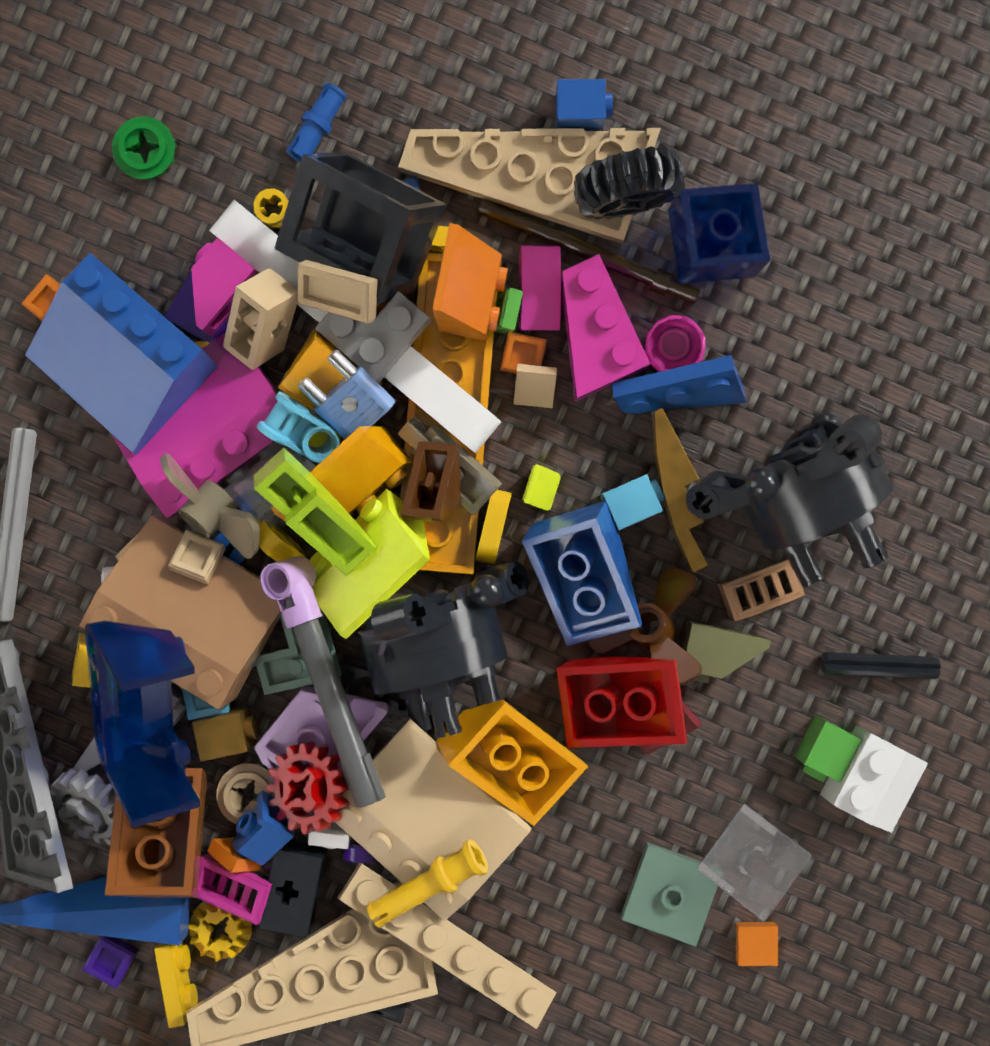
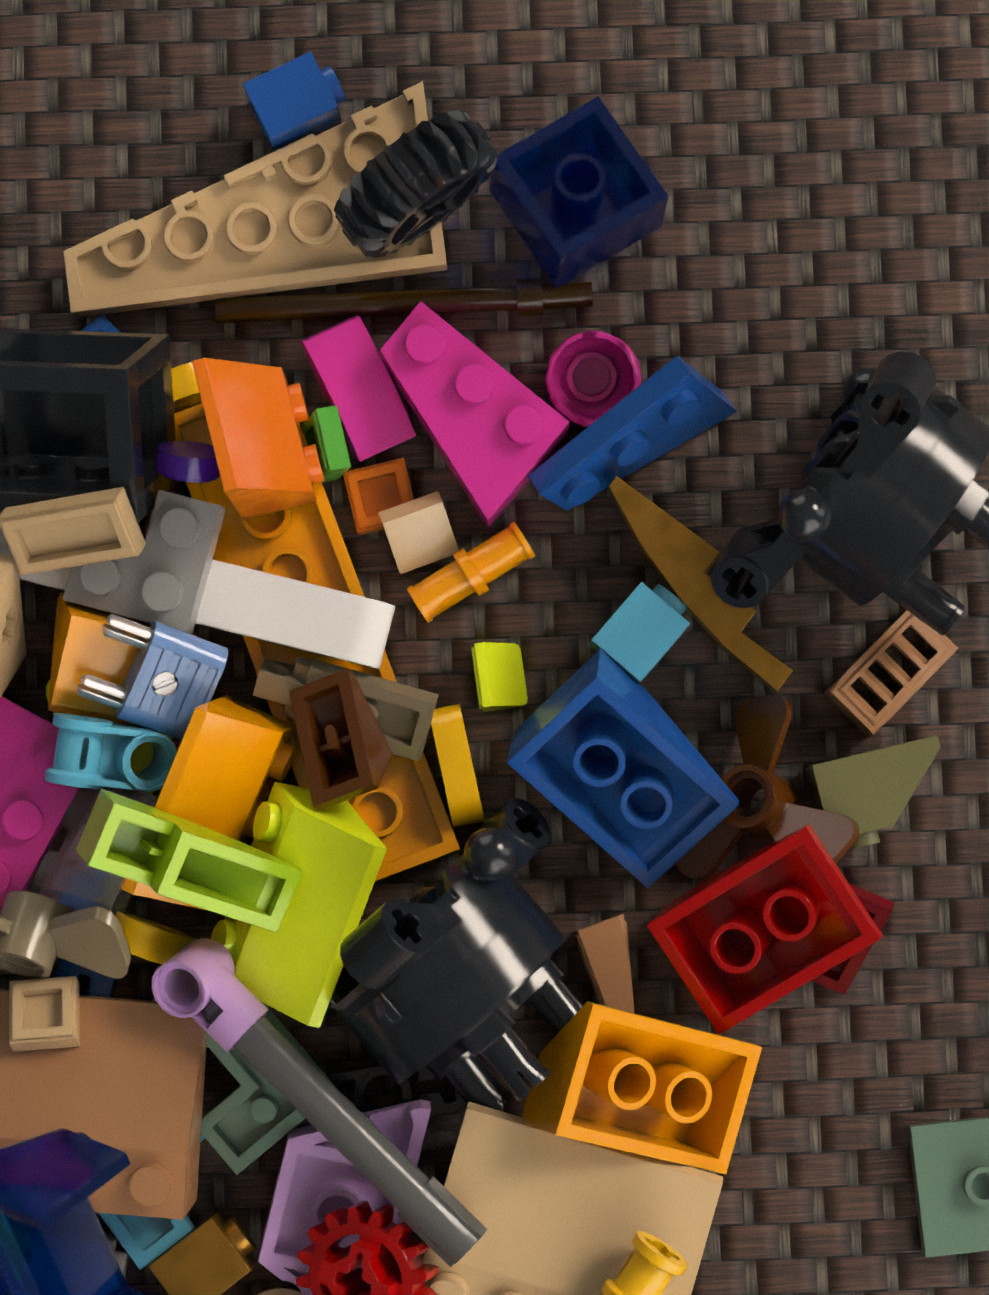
camera: 30 degrees left, 5 degrees down
none -> dark purple tile [156,441,220,483]
none -> light orange pin [406,521,536,623]
none -> medium nougat slope [573,914,635,1013]

